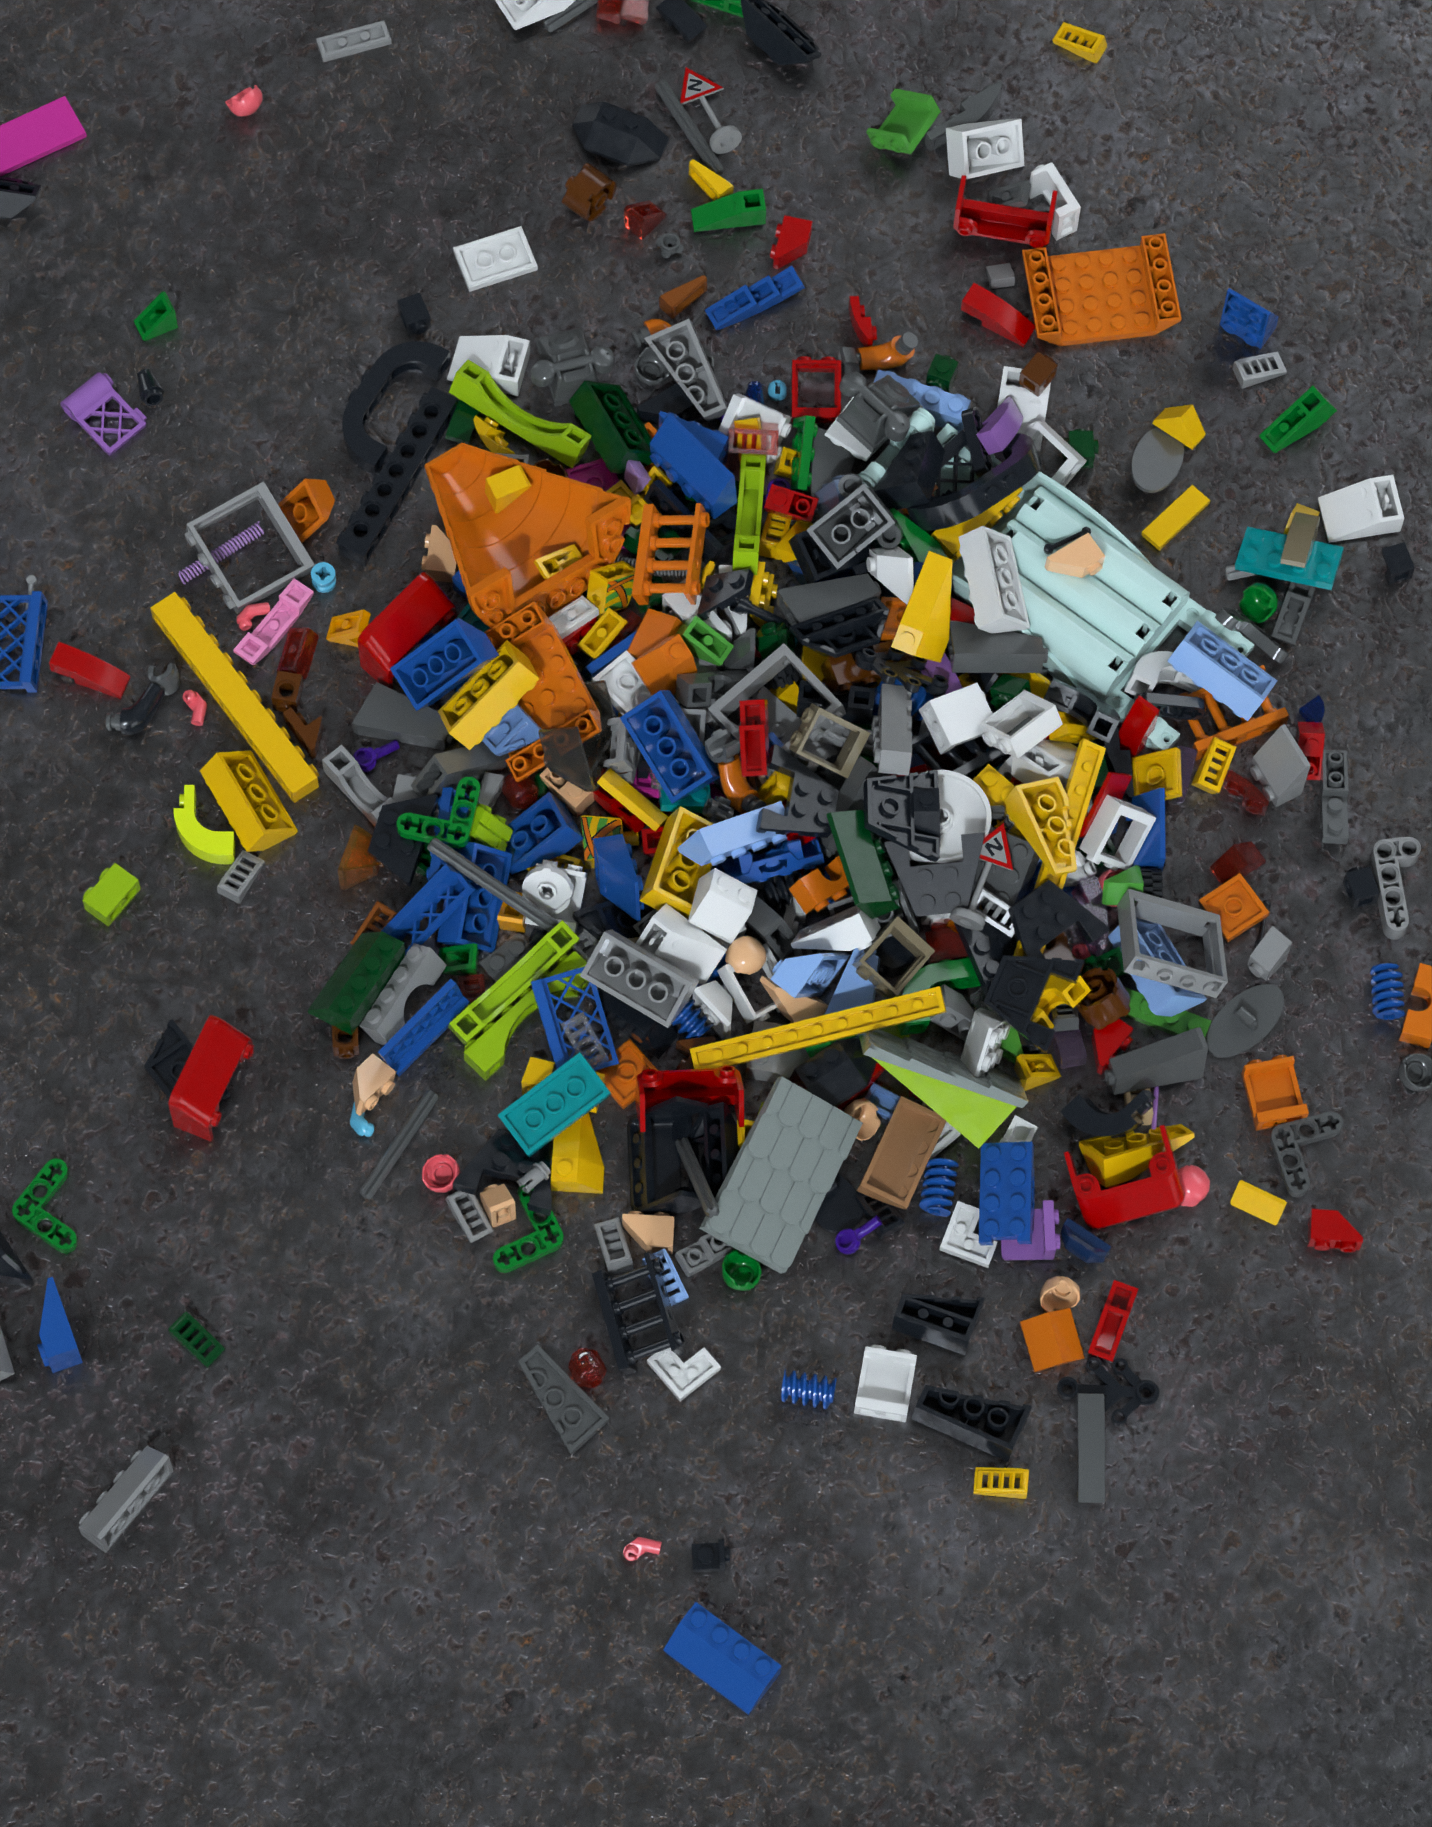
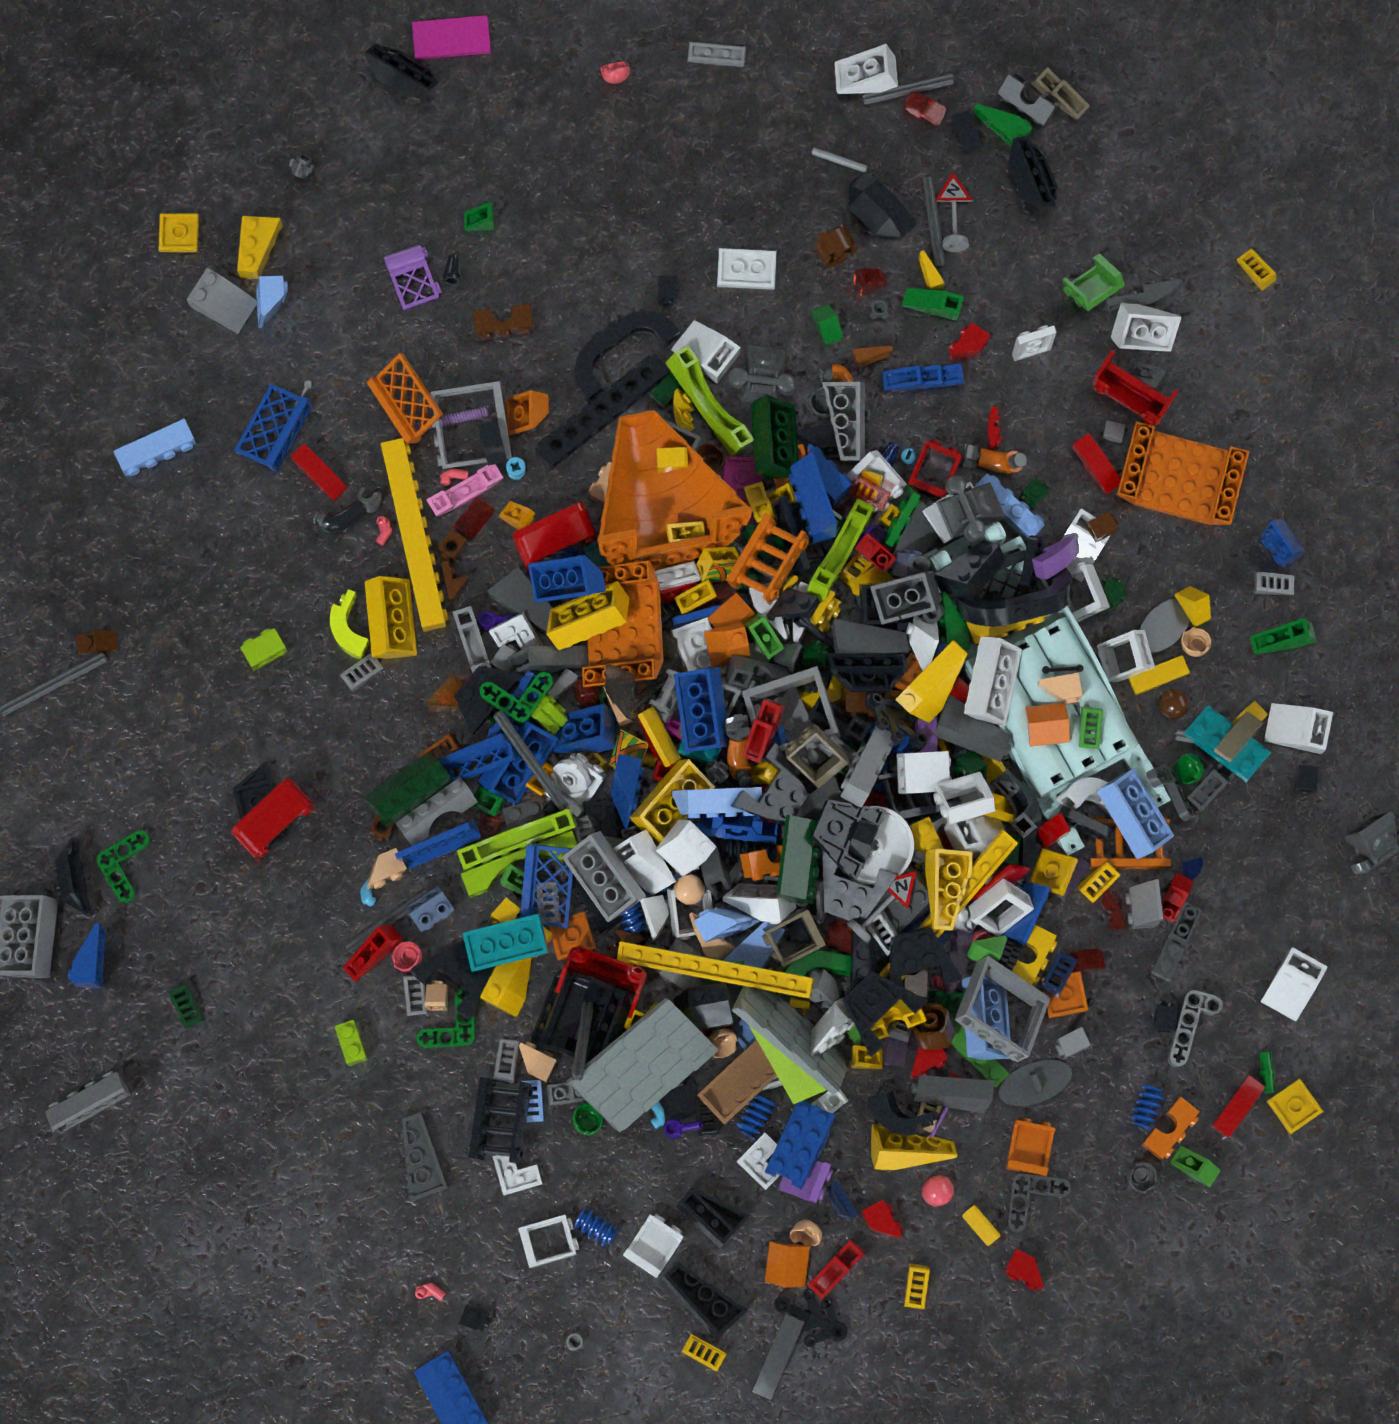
camera: 25 degrees right, 10 degrees up
medium blue wing [482,704,547,756] -> none
light grey pin [517,1161,551,1193] -> none
clear red head [568,1348,607,1388] -> none
lavender slope [624,460,651,496] -> none
white panel [1029,162,1081,241] -> none
red windscreen [1064,1125,1185,1229] -> none
none -> lime brick [335,1020,368,1066]
none -> red slope [343,925,403,982]
none -> orange fence [366,353,443,444]
none -> sand blue brick [405,885,454,932]
none -> reddish brown arch [473,304,534,340]
none -> black slope [478,420,507,466]
none -> white plate [489,612,543,650]
none -> bright green slope [500,864,524,895]
none -> white window [518,1215,579,1268]
none -> light grey hinge [566,1333,583,1351]
none -> medium azure arm [651,1101,665,1129]
none -> yellow tile [790,996,810,1015]
none -> light grey bar [811,147,868,173]
none -> green slope [811,304,843,346]
none -> red slope [861,1200,903,1239]
none -> yellow slope [904,1264,930,1309]
none -> white plate [1012,325,1057,361]
none -> yellow arch [1012,925,1058,987]
none -> orange slope [1025,703,1070,747]
none -> dark blue slope [1041,951,1078,997]
none -> bright green slope [1079,707,1103,749]
none -> white window [1097,630,1155,682]
none -> reddish brown hair [1159,689,1190,719]
none -> light nougat hair [1181,627,1211,657]

